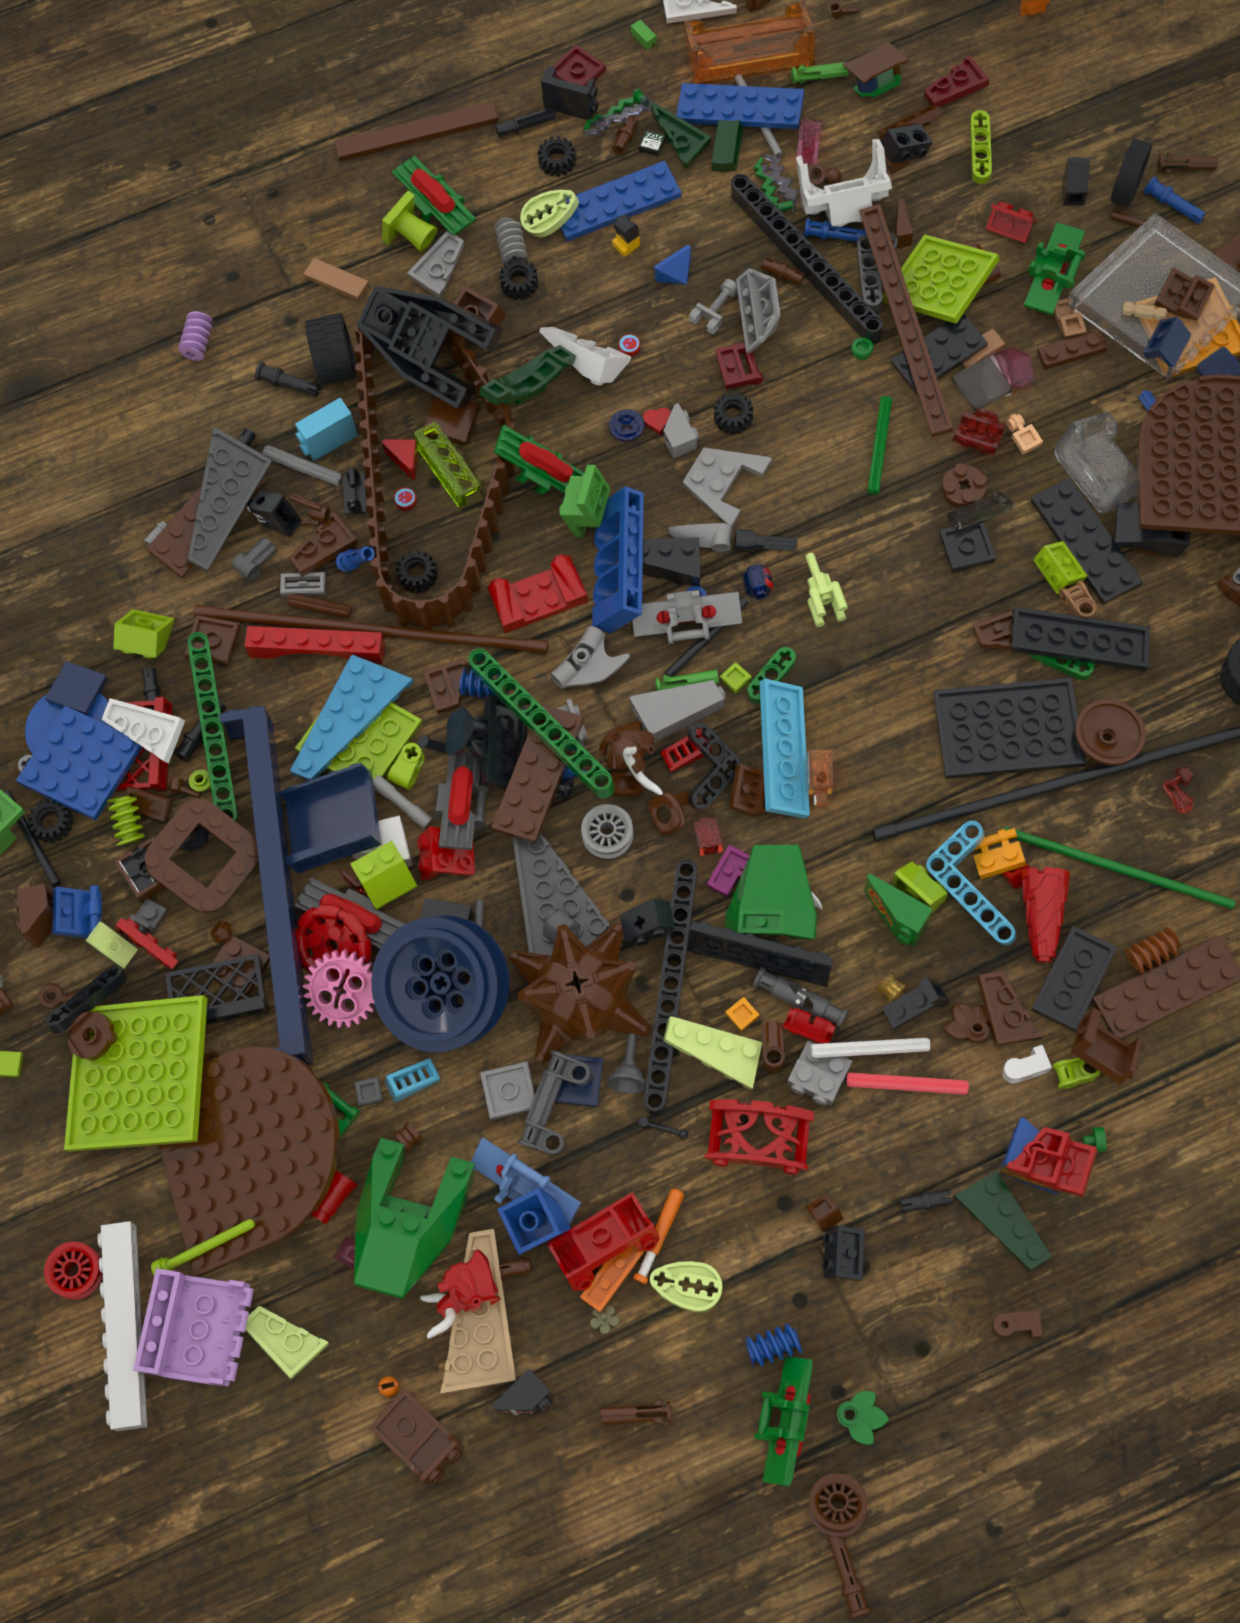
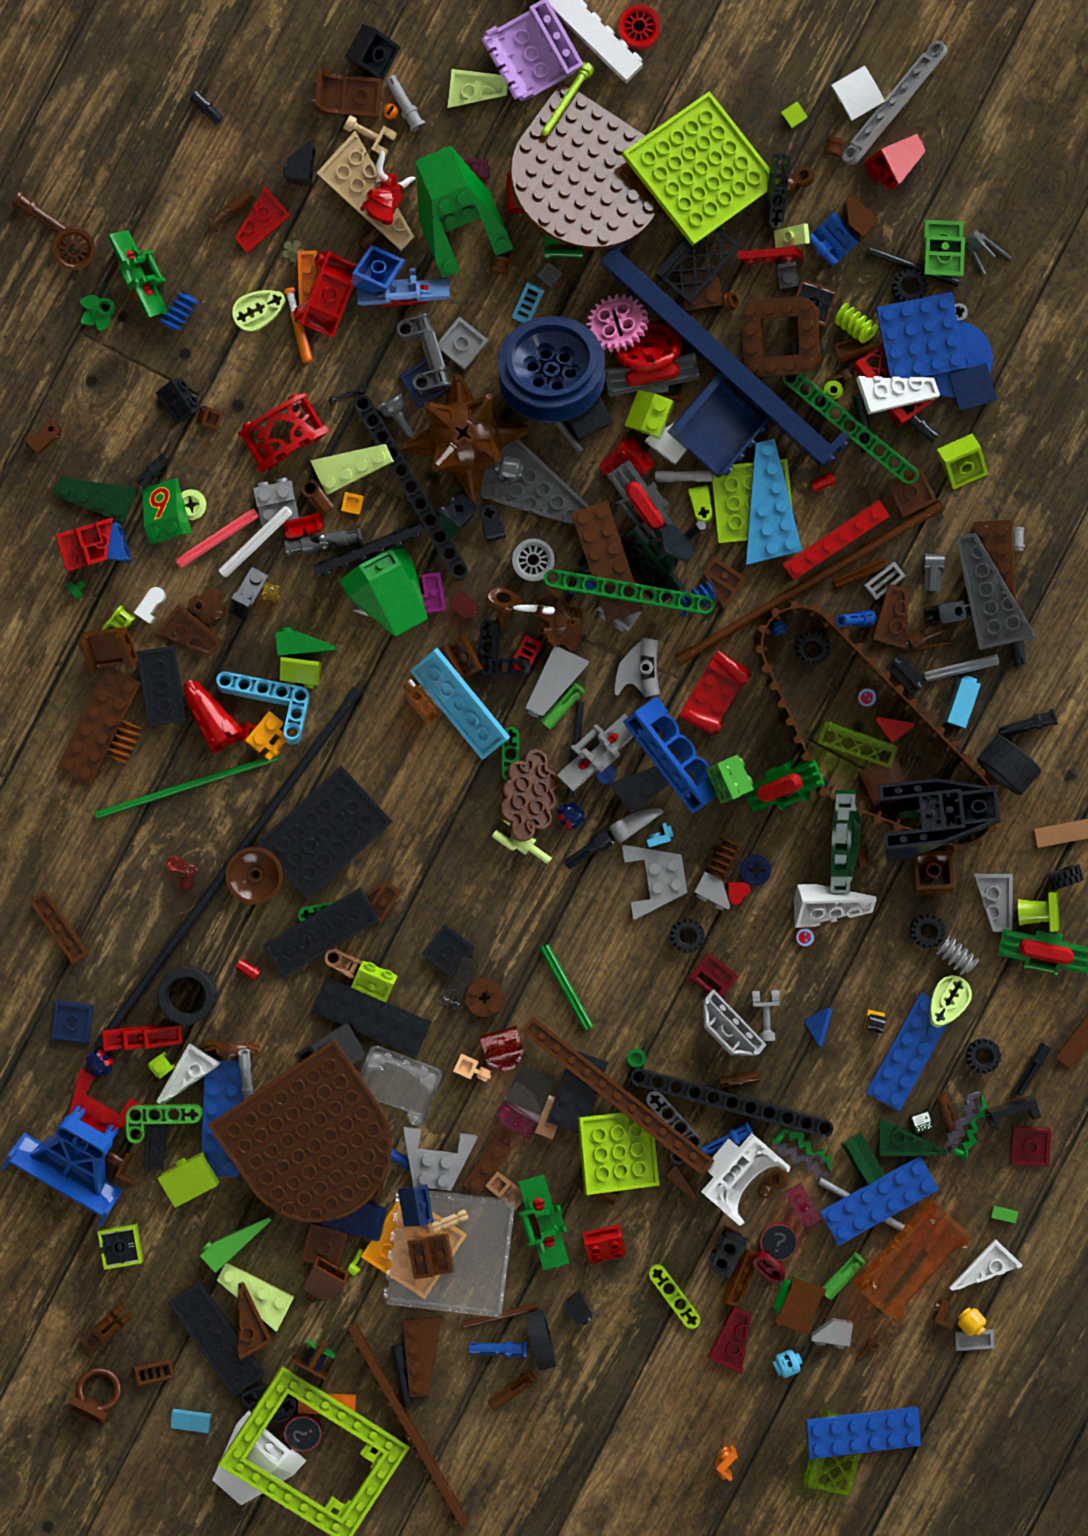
camera: 140 degrees right, 20 degrees up
reddish brown plate [68,1012,117,1061] -> none
lime tile [719,662,752,694] -> none
none -> green slope [142,478,192,544]
none -> yellowish green gear [181,489,207,520]
none -> black axle [190,91,224,125]
none -> red wing [235,187,291,254]
none -> red pin [235,959,261,981]
none -> tan bar [343,115,397,156]
none -> black slope [344,24,401,81]
none -> light grey pin [385,75,426,132]
none -> light grey wing [403,1127,477,1191]
none -> black piece [480,505,506,543]
none -> reddish brown plate [499,749,559,842]
none -> medium azure bracket [647,823,673,847]
none -> reddish brown piece [706,837,743,881]
none -> dark red plate [753,1252,785,1283]
none -> black tile [760,1223,798,1261]
none -> medium azure head [773,1350,803,1378]
none -> red pin [810,472,836,493]
none -> light grey slope [810,1318,853,1349]
none -> black tyre [1046,864,1084,890]

